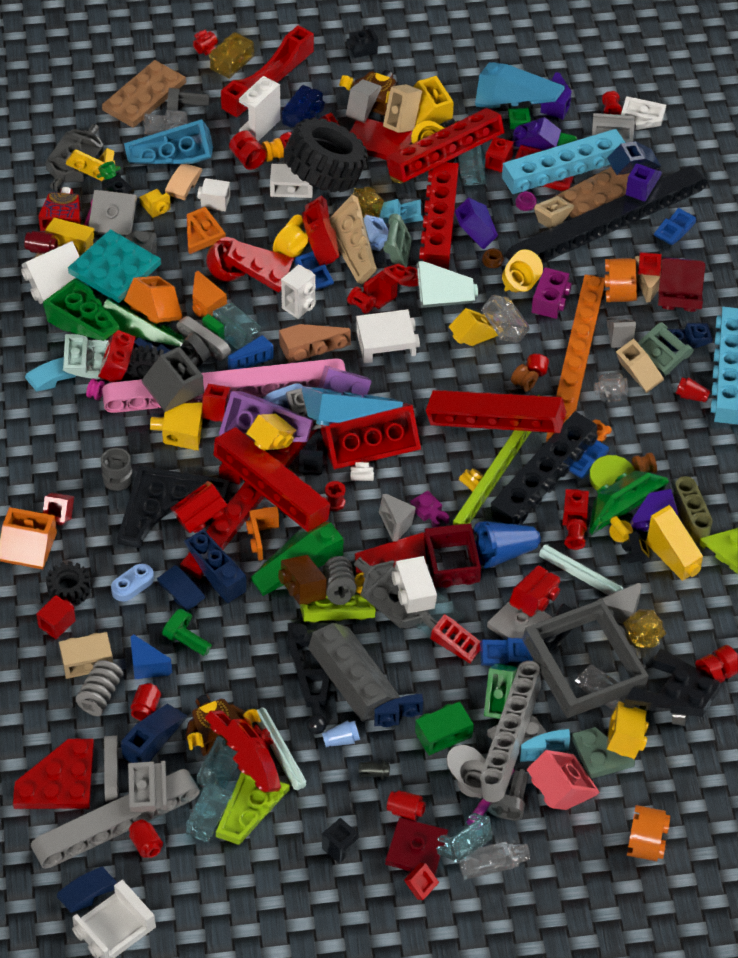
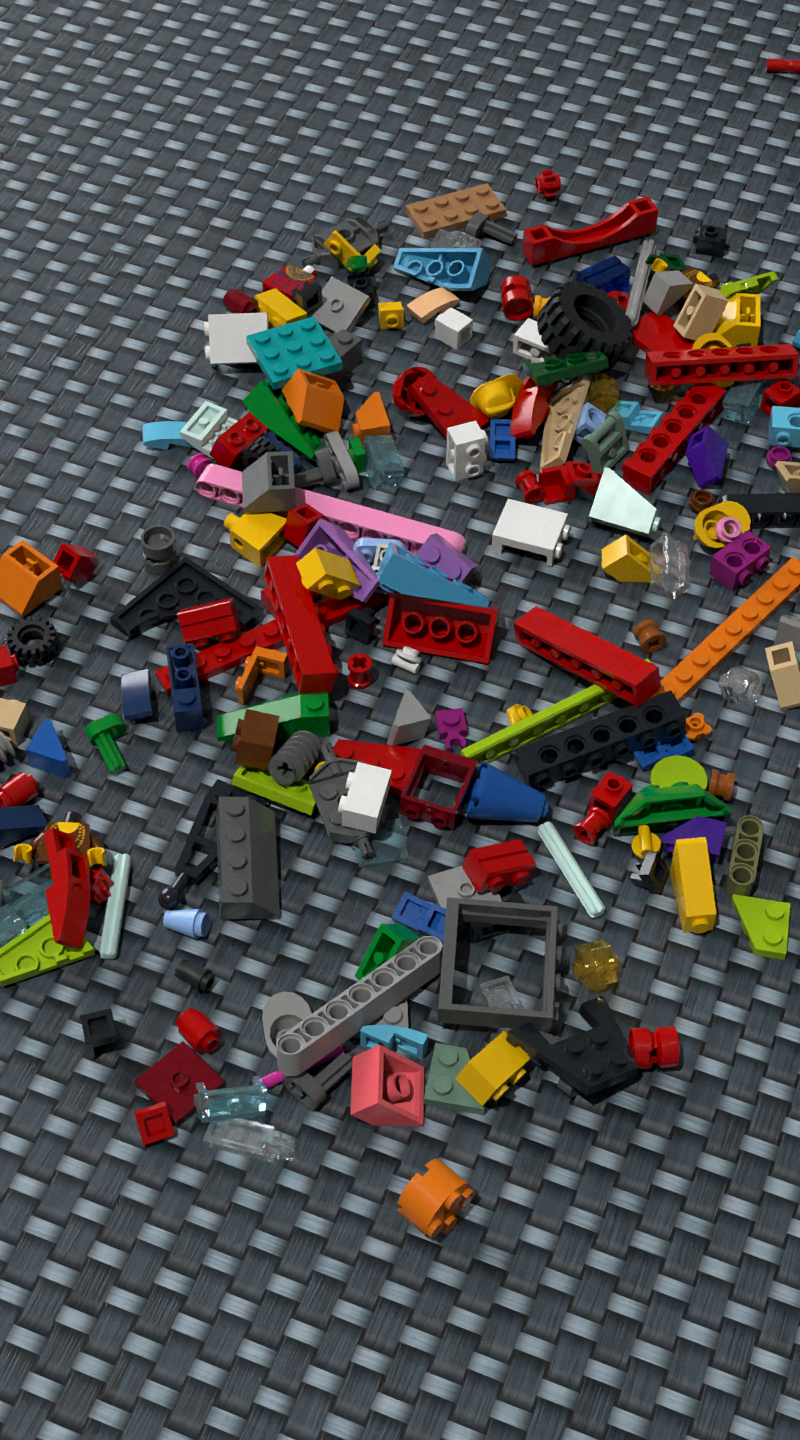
camera: 30 degrees right, 0 degrees up
green wedge [43,278,120,341] -> none
light blue plate [111,564,154,602] -> none
orange wing [187,207,226,254] -> none
clear yellow brick [209,32,254,79] -> none
blue slope [228,335,273,370] -> none
white panel [239,76,281,141] -> none
nougat slope [279,324,351,363] -> none
dark blue slope [374,694,423,727] -> none
green brick [415,701,474,756] -> none
red slope [430,614,480,664] -> none
red piece [526,354,549,378] -> none
light grey slope [599,583,642,626] -> none
none -> black tile [292,281,323,313]
none -> dark green wing [522,350,609,386]
none -> light grey axle [625,239,656,327]
none -> dark green plate [645,253,688,273]
none -> bright pink plate [715,517,741,543]
none -> lime wing [719,271,778,299]

